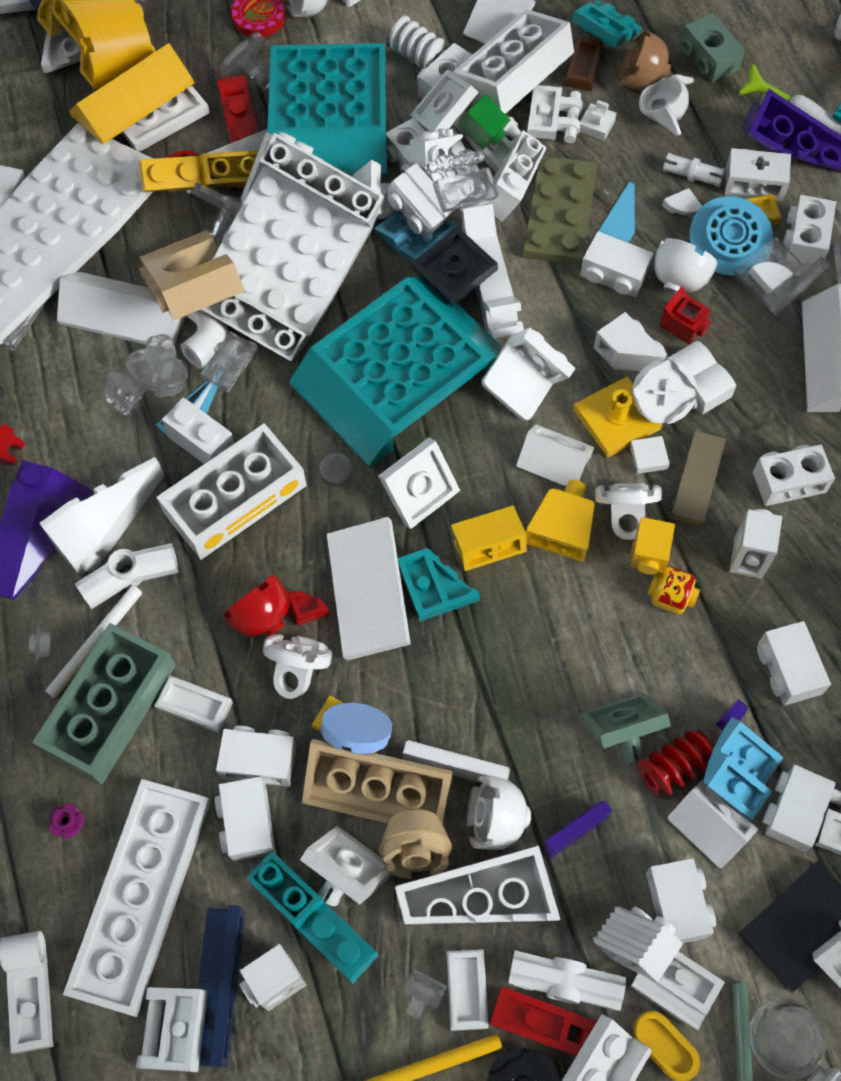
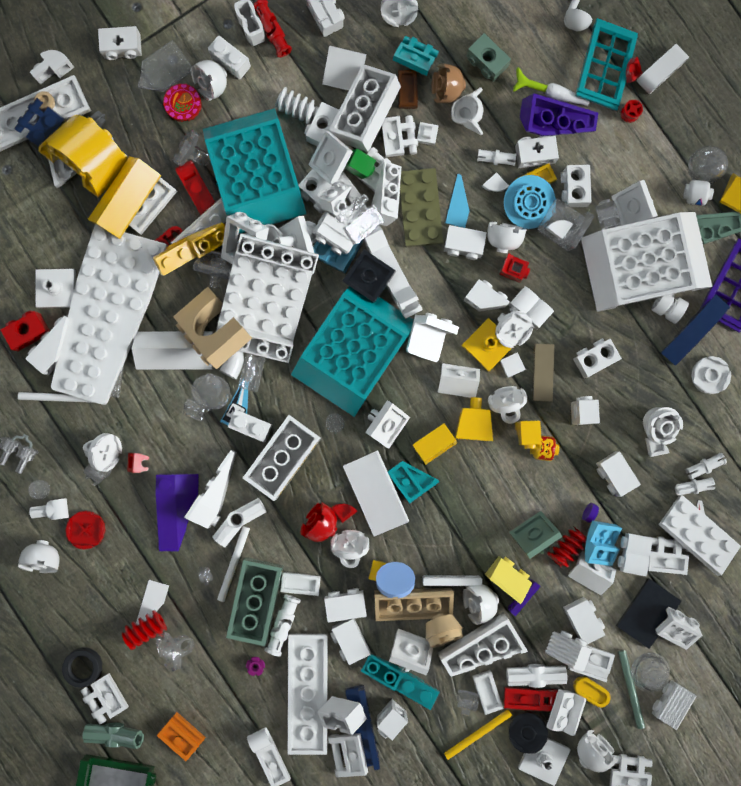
camera: 20 degrees left, 20 degrees up
none -> white piece [265,594,301,656]
none -> white brick [317,696,367,735]
none -> light yellow slope [485,556,532,604]

